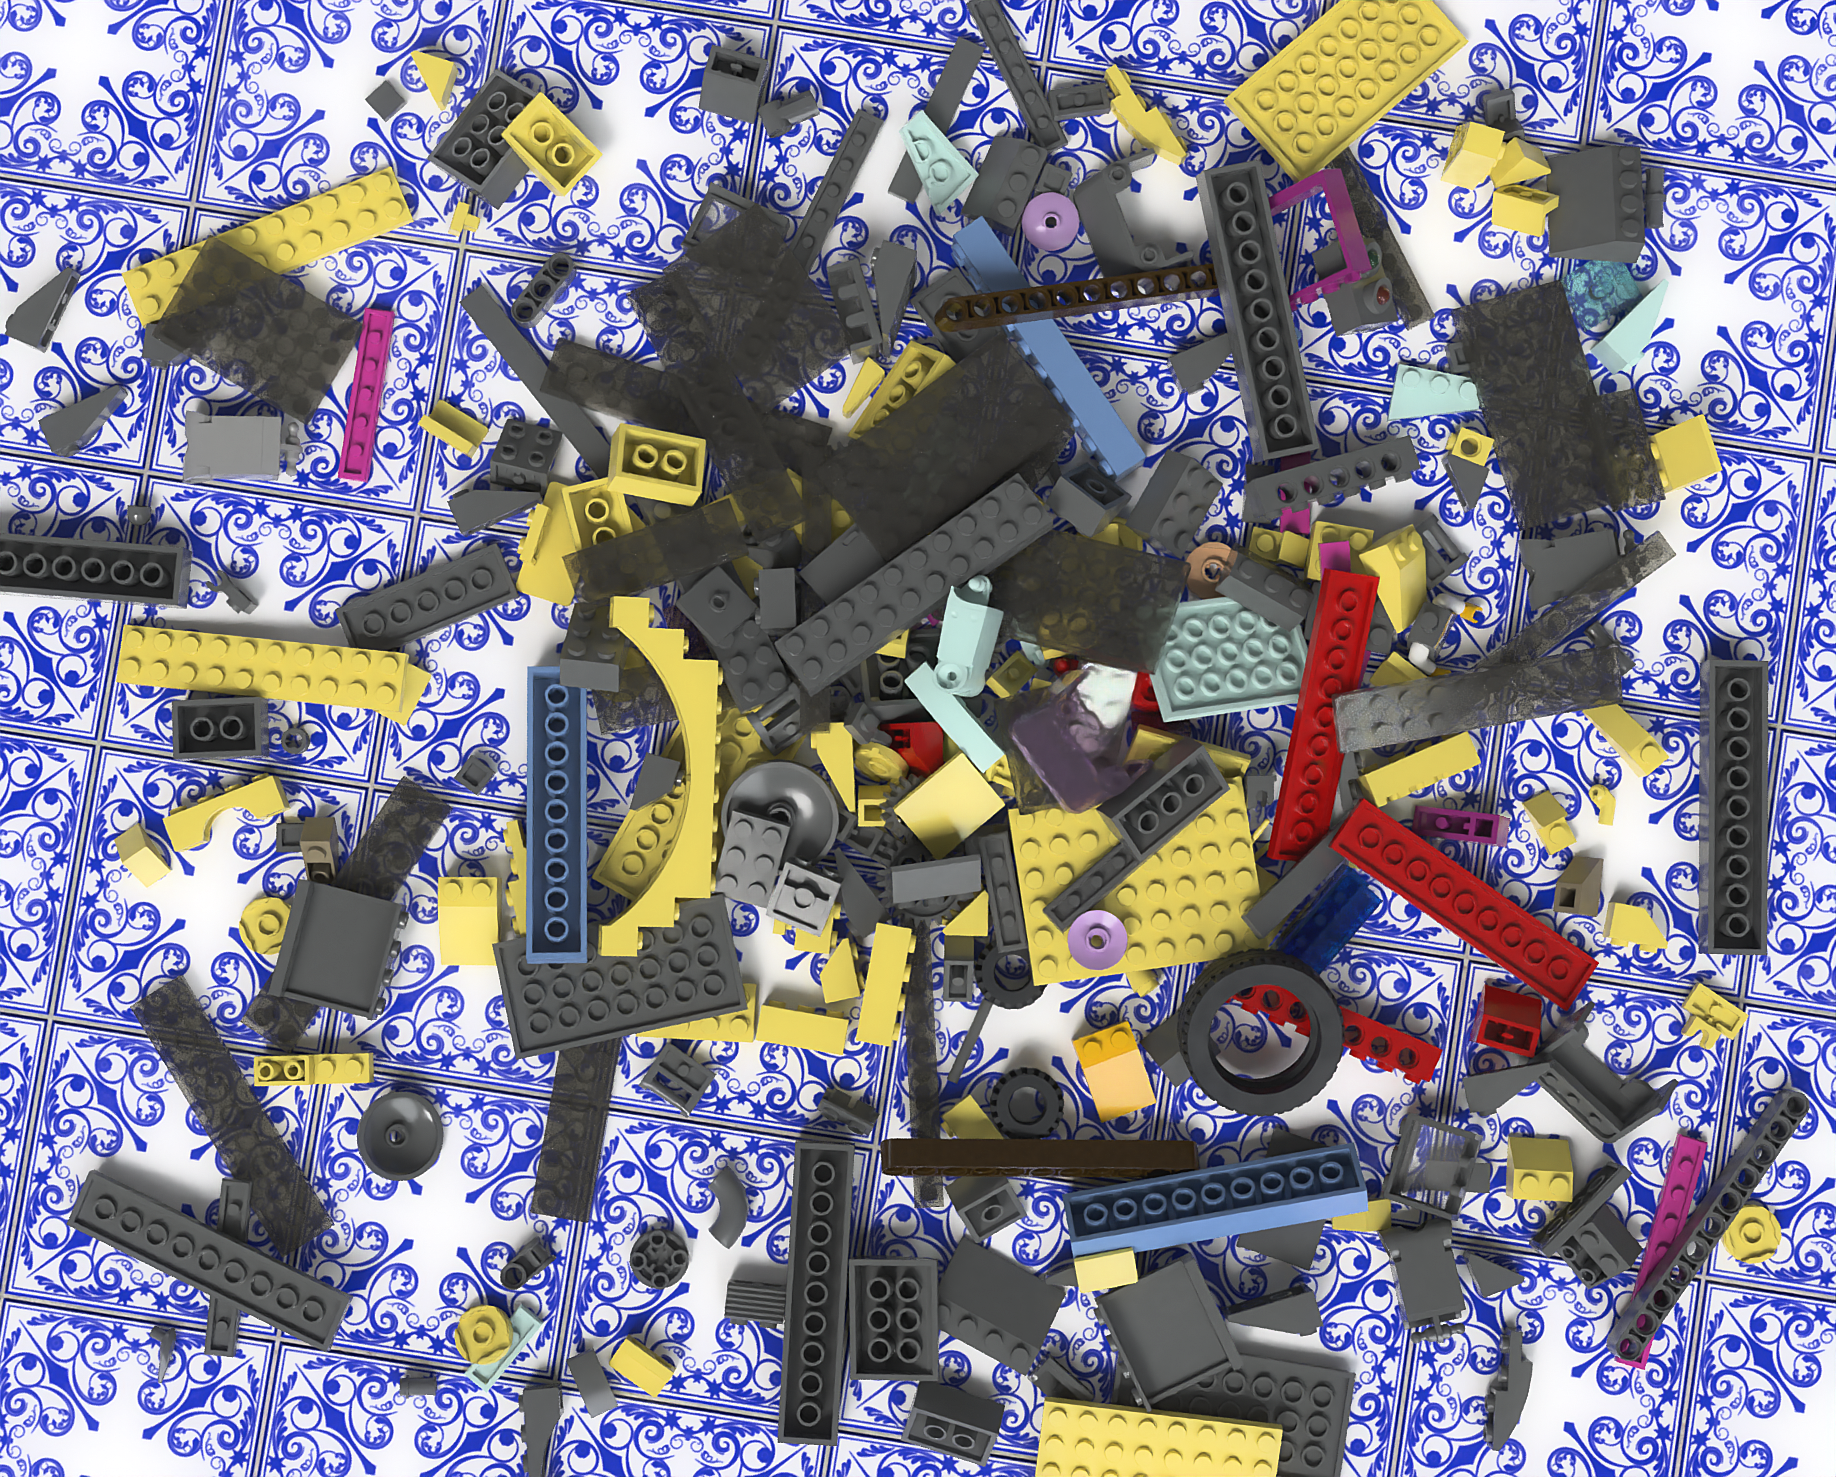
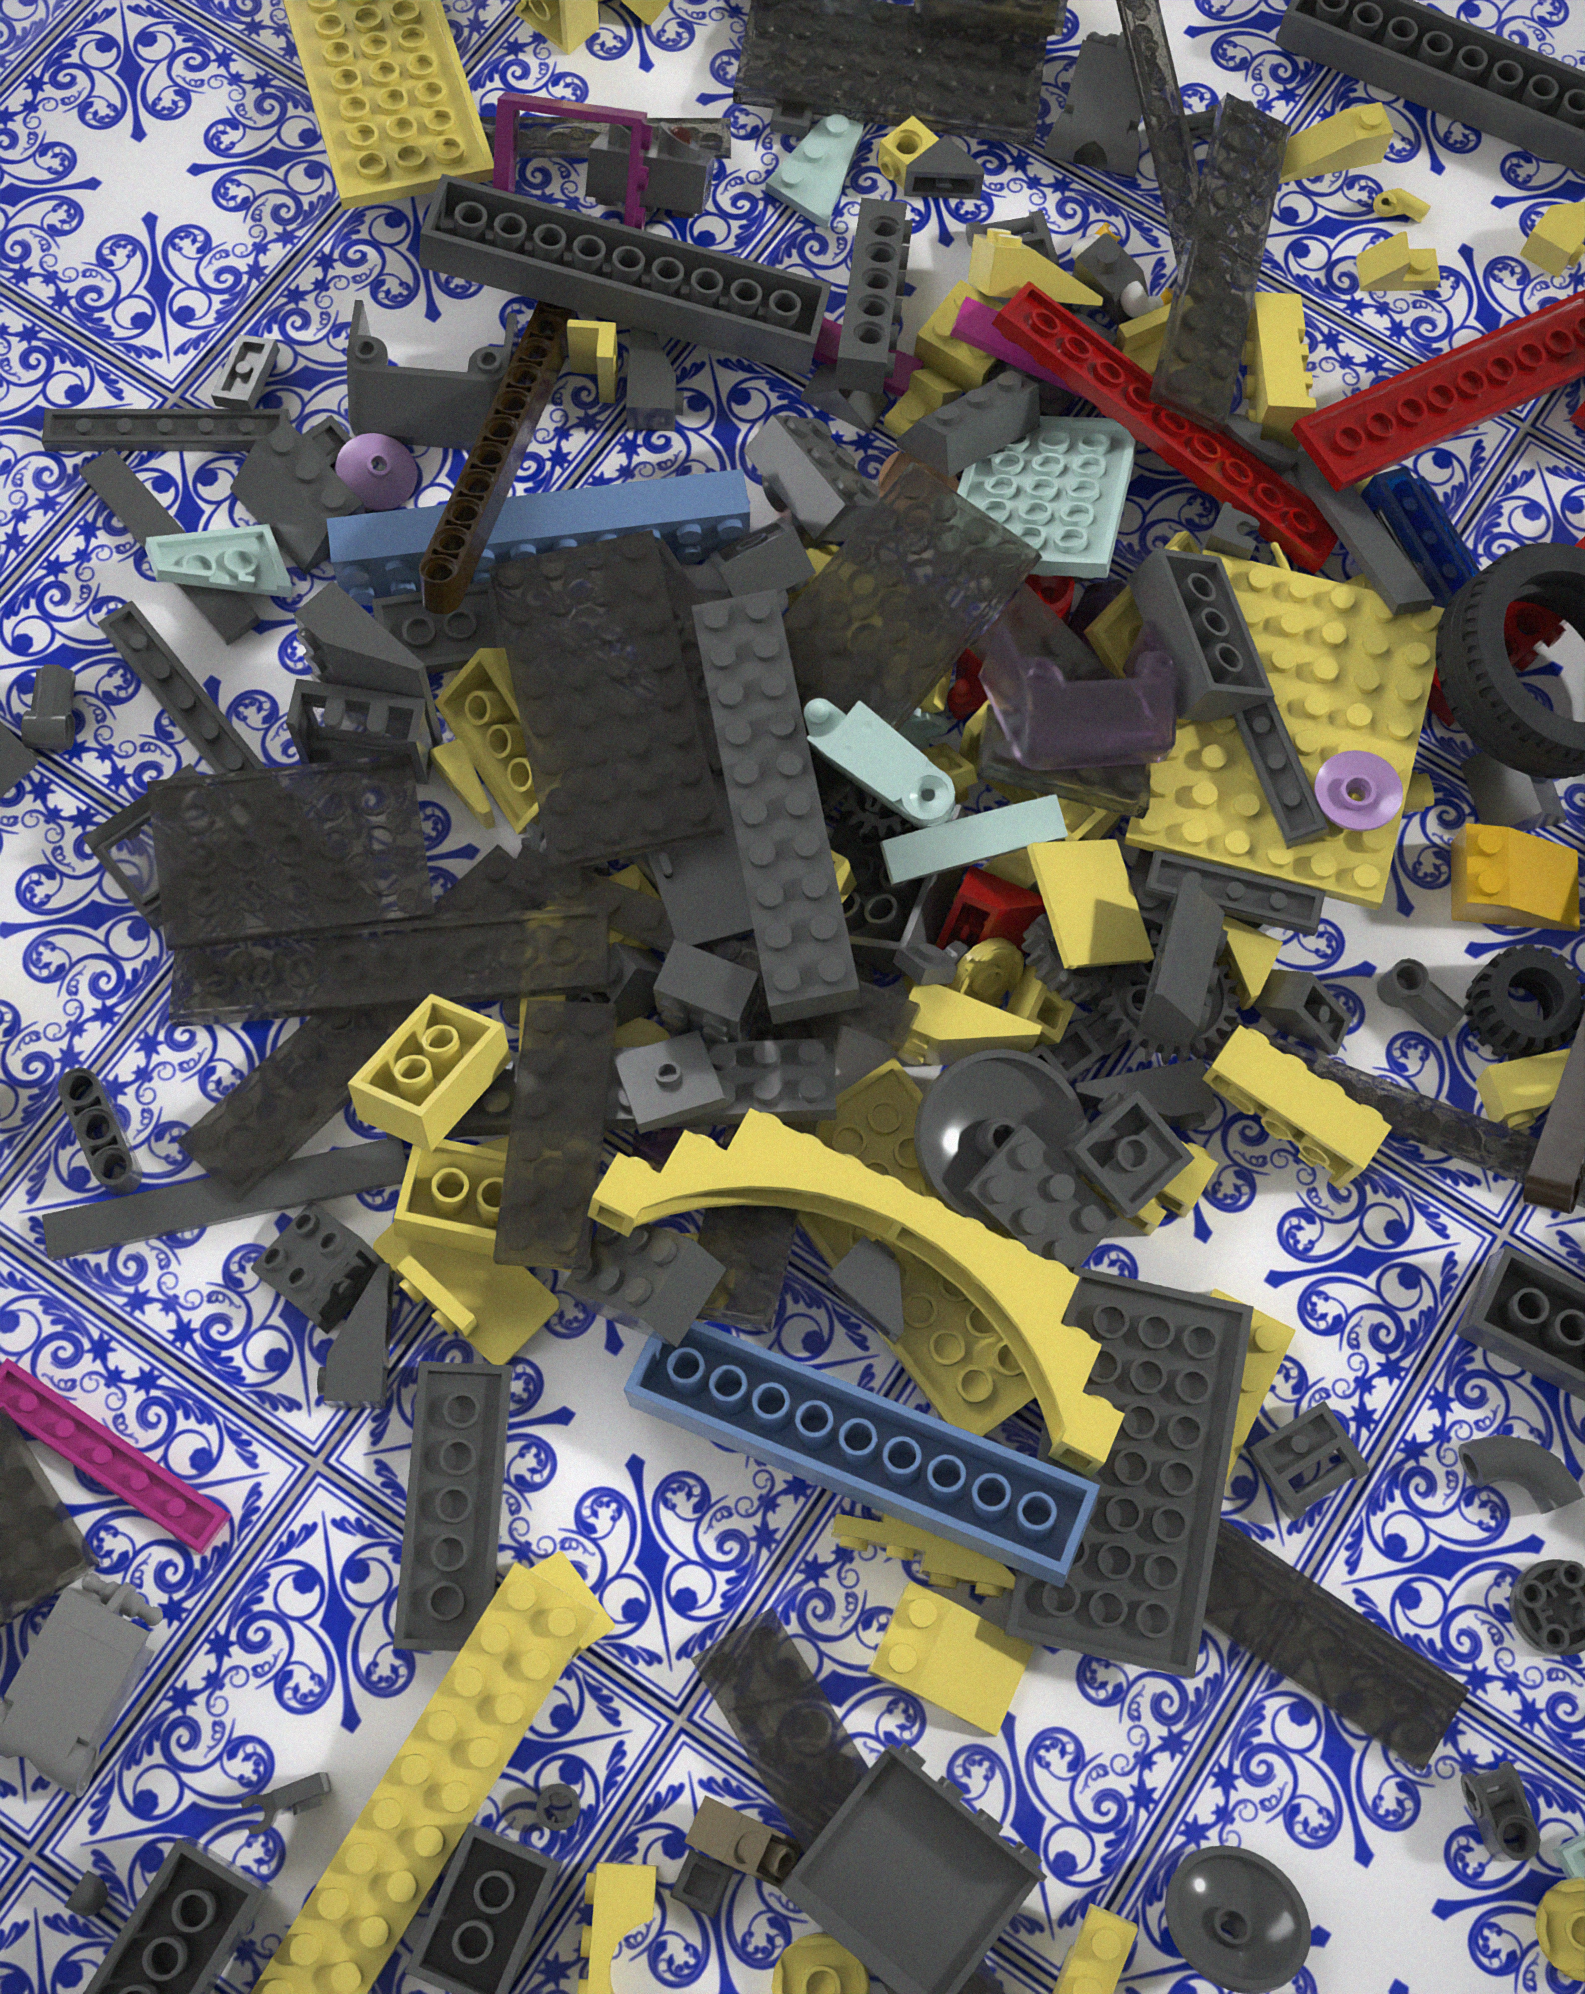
camera: 70 degrees left, 15 degrees down
light yellow panel [418,400,489,459] -> none
dark grey plate [454,755,496,796] -> none
dark grey plate [746,682,822,757] -> none
light yellow brick [755,1000,849,1055] -> none
dark grey hinge [817,1087,880,1136] -> none
light yellow slope [820,938,865,1003] -> none
dark grey bar [947,999,993,1084] -> none
black tyre [975,939,1048,1010] -> none
light yellow slope [1104,64,1187,165] -> none
magenta slope [1412,805,1510,847] -> none
dark tan slope [1553,856,1604,917] -> none
none -> light yellow panel [567,319,619,403]
none -> dark grey piece [1377,958,1466,1041]

